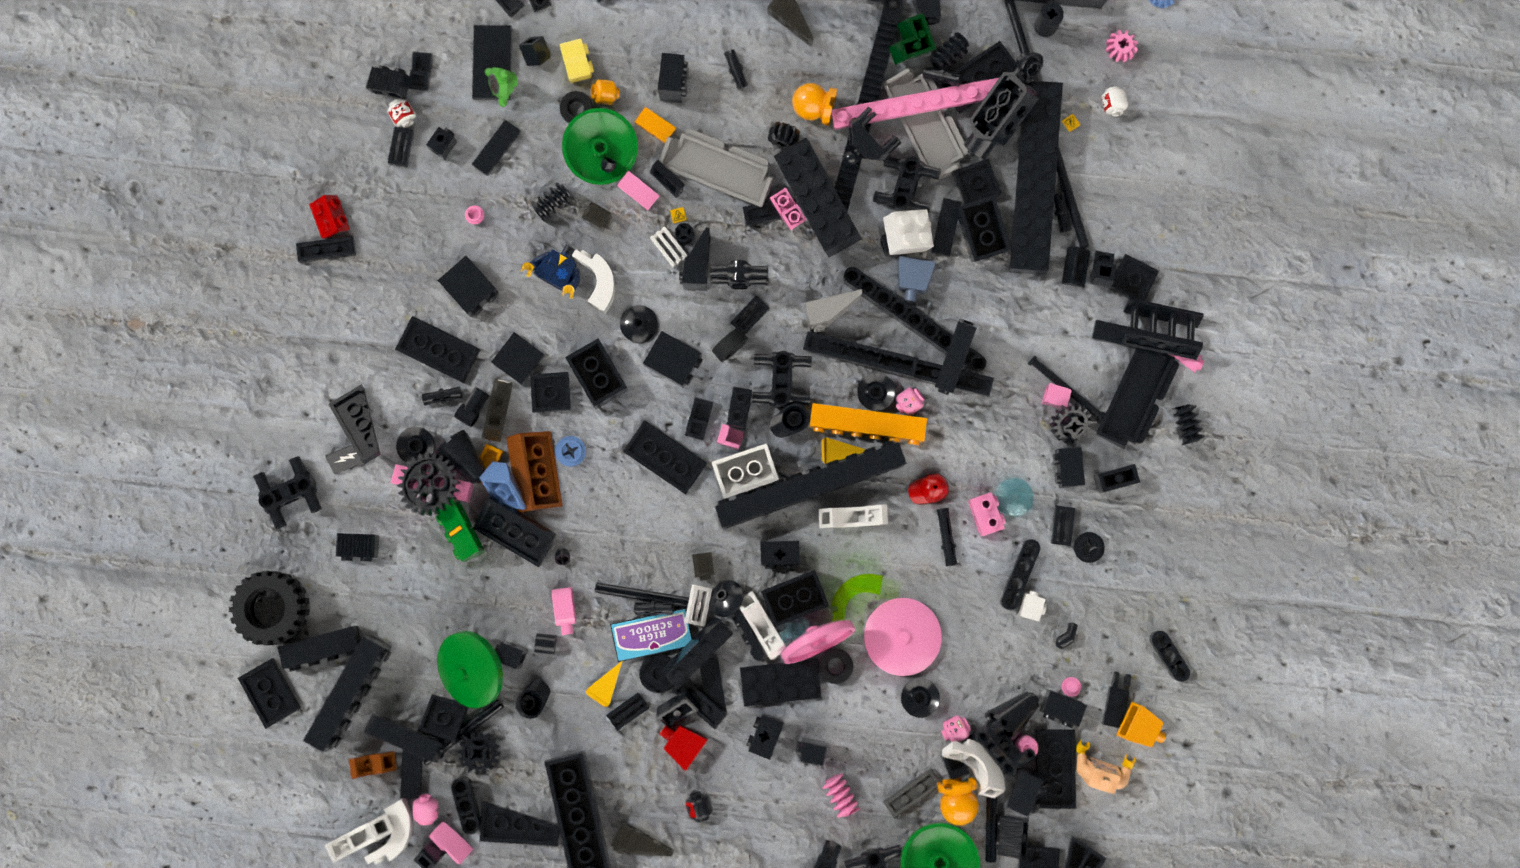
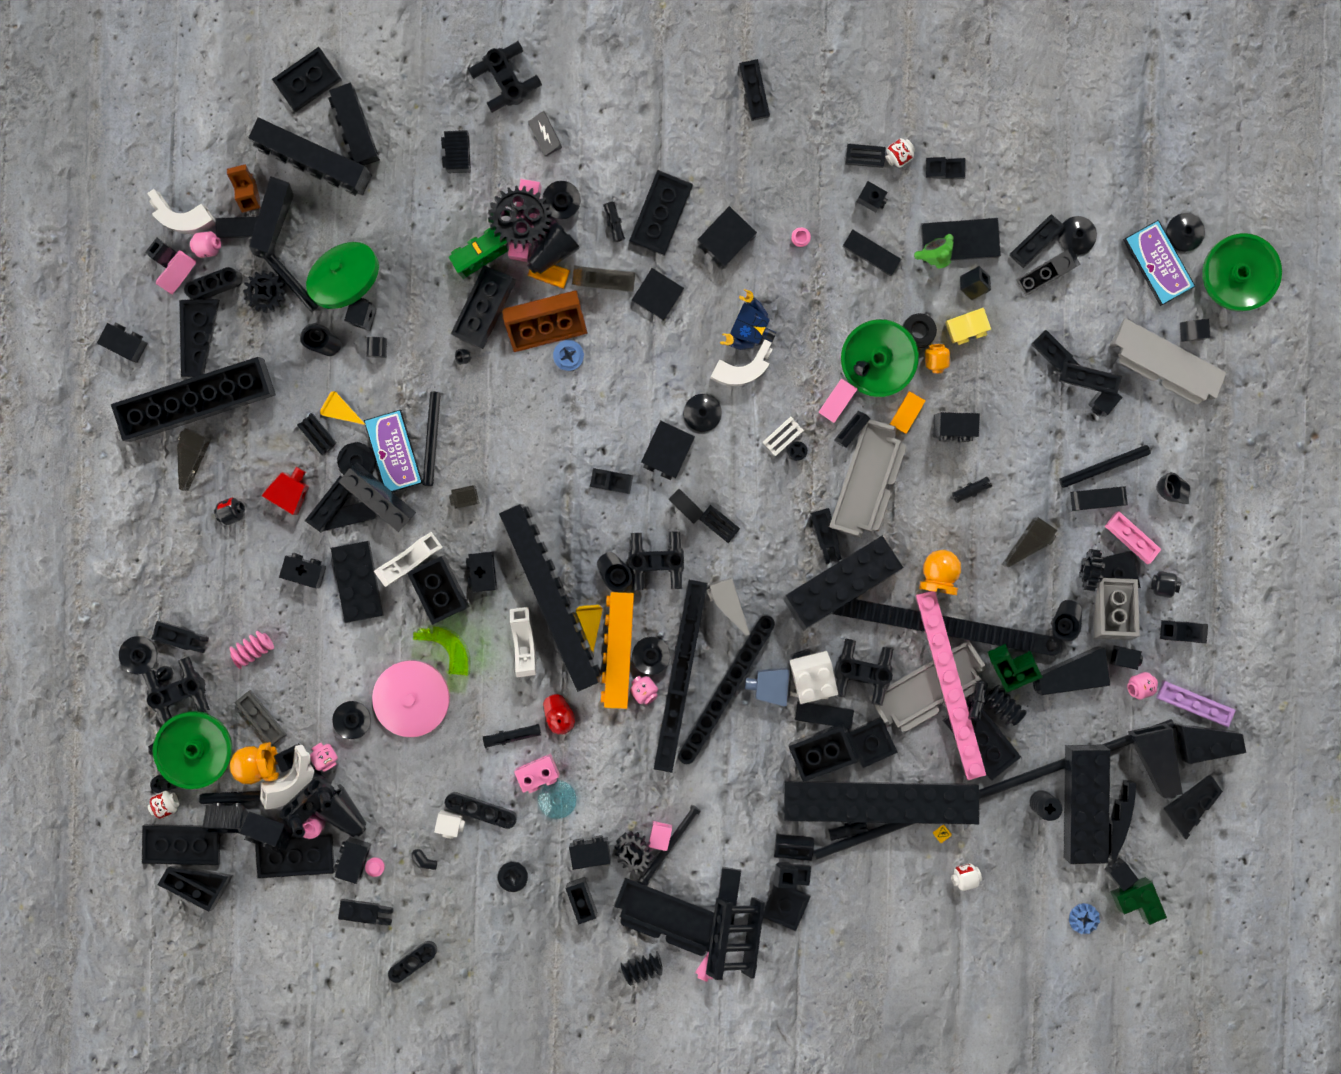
camera: 85 degrees right, 5 degrees up
black tyre [229,571,310,646] -> none
red bracket [309,195,350,239] -> none
white arch [325,814,394,863] -> none
black wing [328,384,381,464] -> none
black brick [366,65,411,99] -> none
black tile [418,694,469,743] -> none
black piece [454,386,490,428] -> none
medium blue slope [479,462,526,510] -> none
black plate [530,372,571,413] -> none
black piece [531,182,574,223] -> none
bright pink piece [552,587,576,635] -> none
black brick [565,338,629,409] -> none
clear smoke brick [582,201,613,233] -> none
black tile [623,420,708,495] -> none
black pin [634,601,675,616] -> none
black slope [656,689,699,728] -> none
yellow sticker [670,207,687,223] -> none
black slope [679,227,711,291] -> none
white tile [684,585,712,627] -> none
black dish [709,580,744,617] -> none
black piece [710,260,768,290] -> none
white slope [712,443,779,499] -> none
bright pink panel [717,424,744,450] -> none
black brick [726,386,752,430] -> none
black hinge [732,609,764,661] -> none
black gear [768,122,800,149] -> none
bright pink slope [769,188,807,230] -> none
clear light blue hips [778,618,810,644] -> none
bright pink dish [781,620,855,664] -> none
black brick [795,737,827,766] -> none
black tyre [818,649,853,684] -> none
black connector [844,107,902,166] -> none
black slope [935,318,978,395] -> none
black brick [964,52,1044,160] -> none
black tile [1051,505,1075,546] -> none
light nougat torso [1075,740,1136,794] -> none
bright pink gear [1105,30,1138,63] -> none
light orange torso [1116,702,1166,747] -> none

